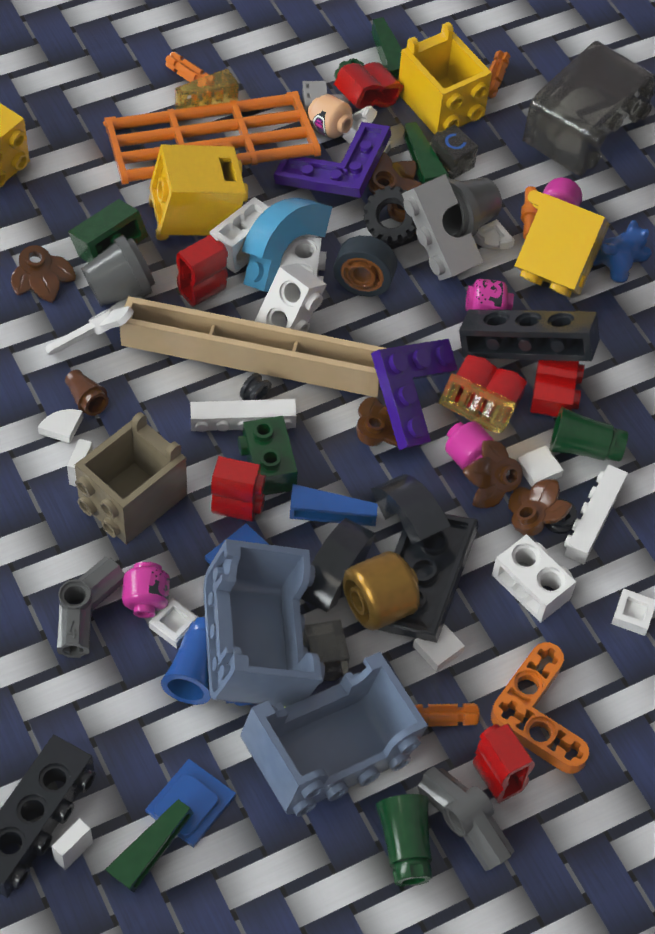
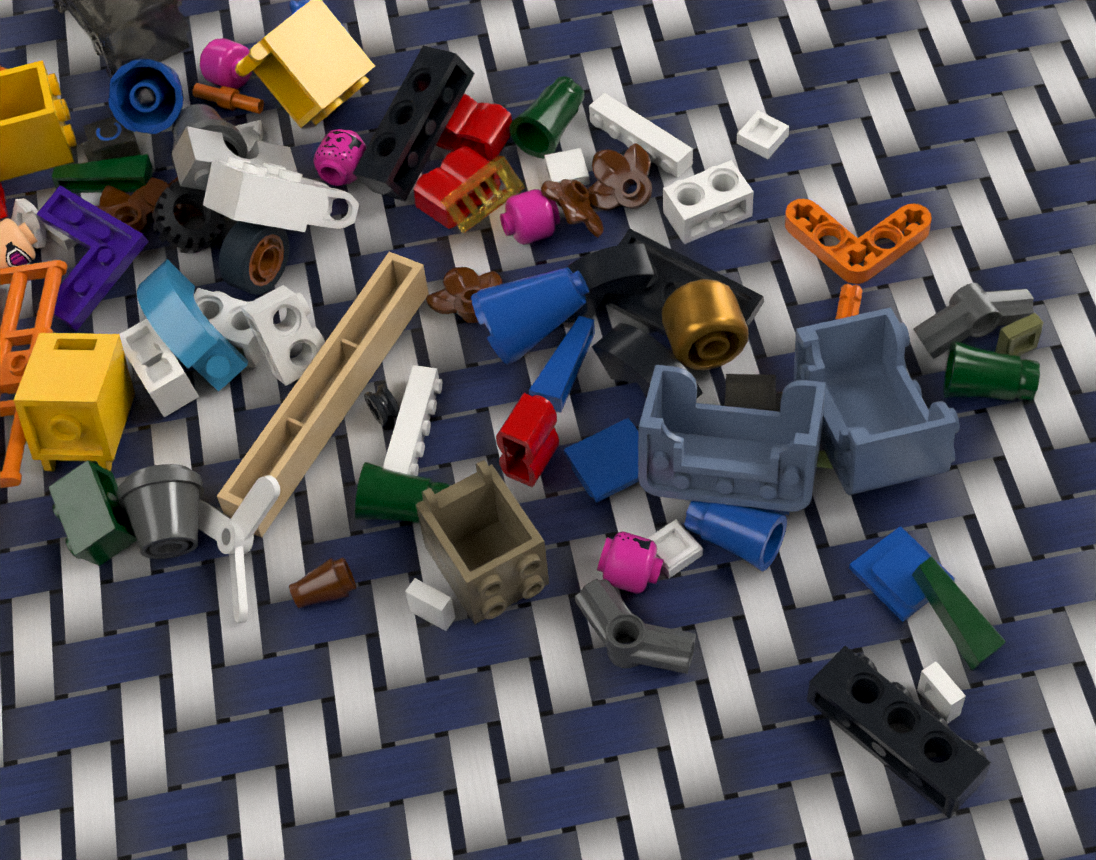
camera: 65 degrees left, 0 degrees up
reddish brown plate [11,245,76,303] -> none
white tile [38,409,83,444] -> none
red brick [176,234,228,307] -> none
dark green brick [238,416,298,495] -> none
dark purple plate [371,339,458,450] -> none
white tile [413,624,465,672] -> none
red brick [473,723,535,804] -> none
none -> blue cone [108,59,184,134]
none -> white brick [203,156,359,232]
none -> dark green plant [355,462,451,524]
none -> blue cone [471,267,589,365]
none -> olive tile [995,313,1044,356]

